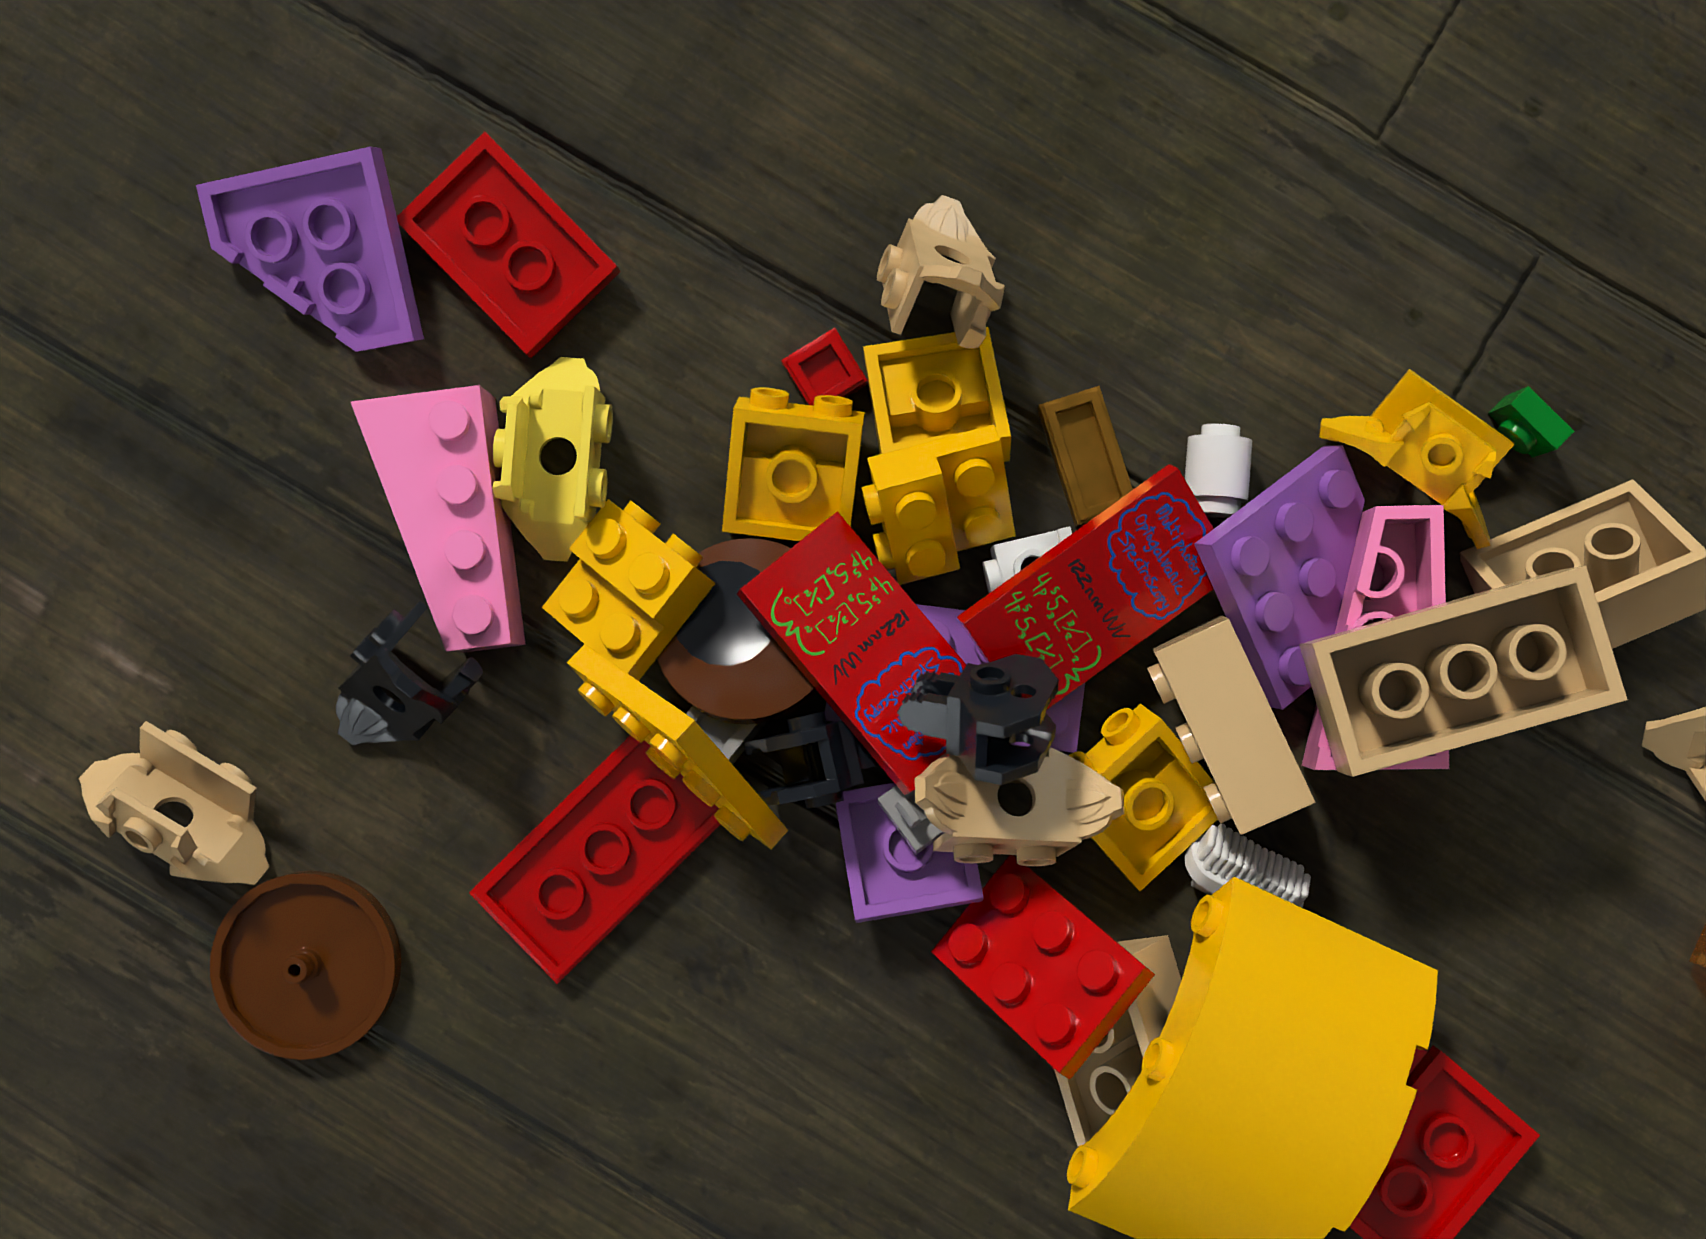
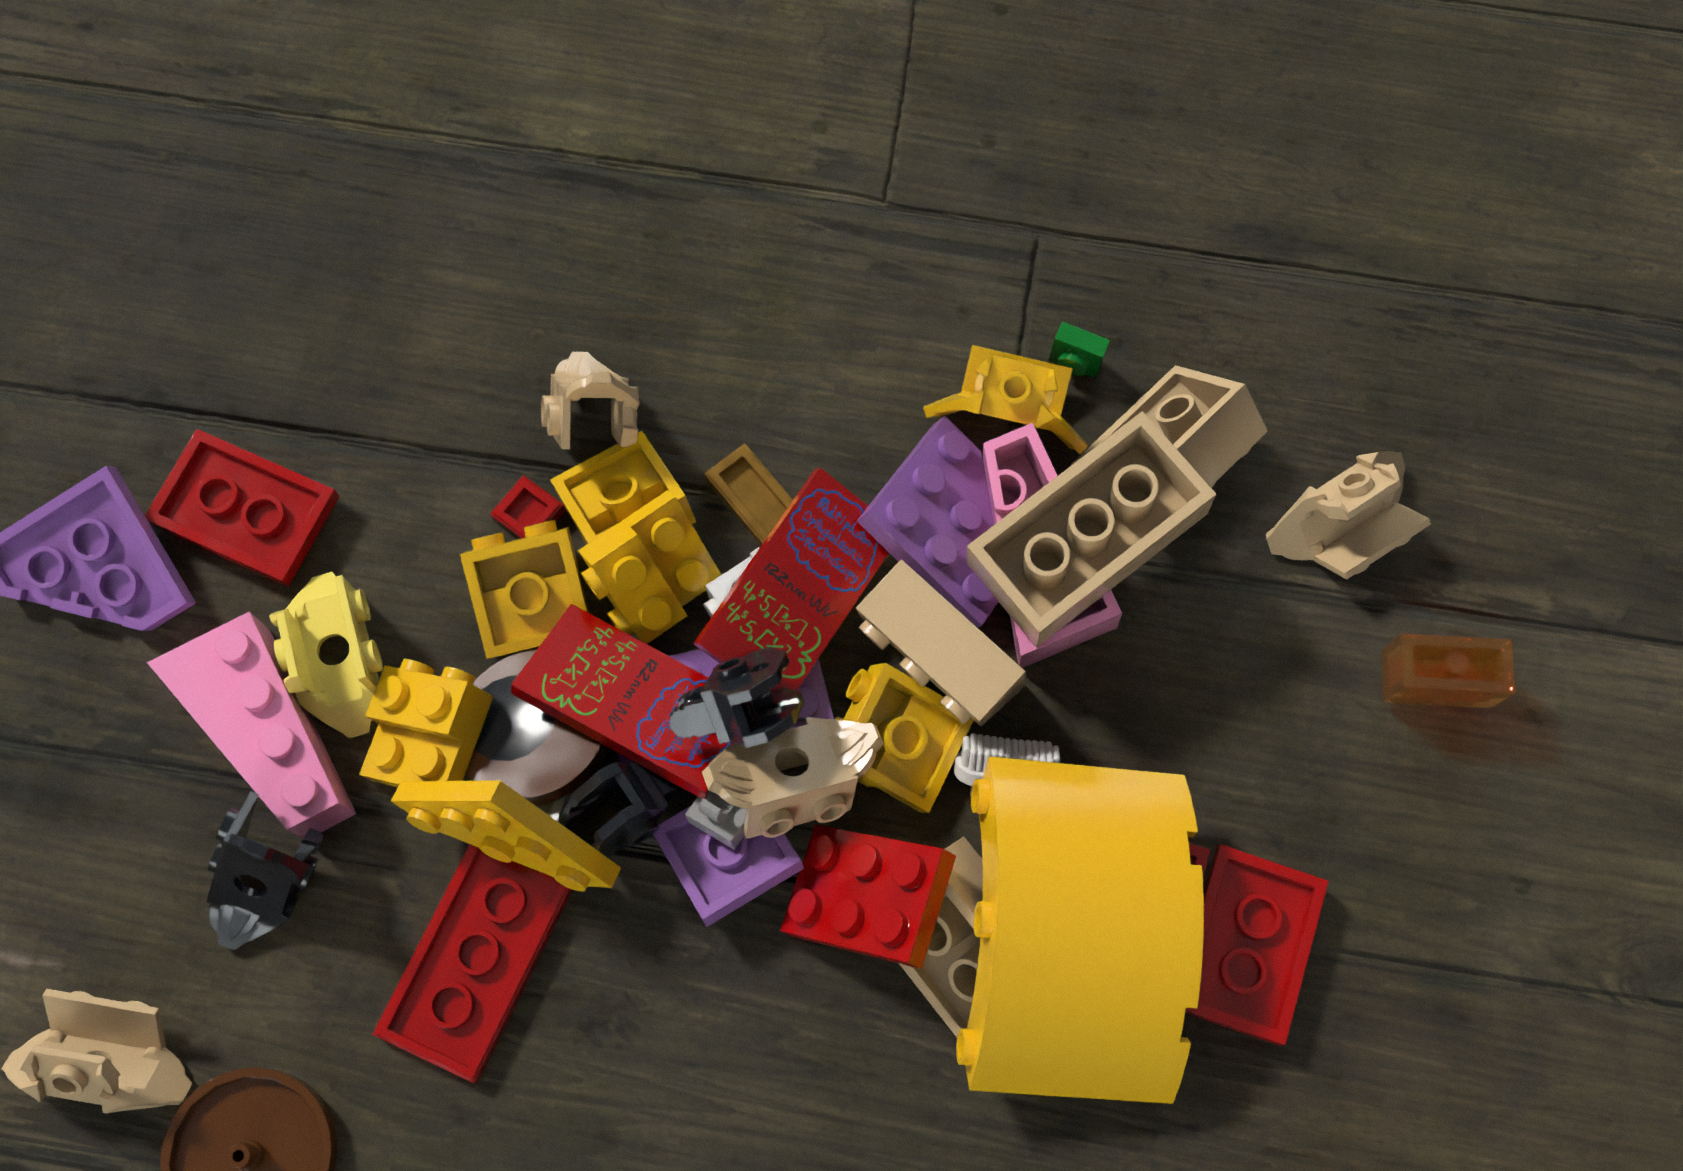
camera: 25 degrees left, 15 degrees down
white brick [1185,424,1252,518] -> none

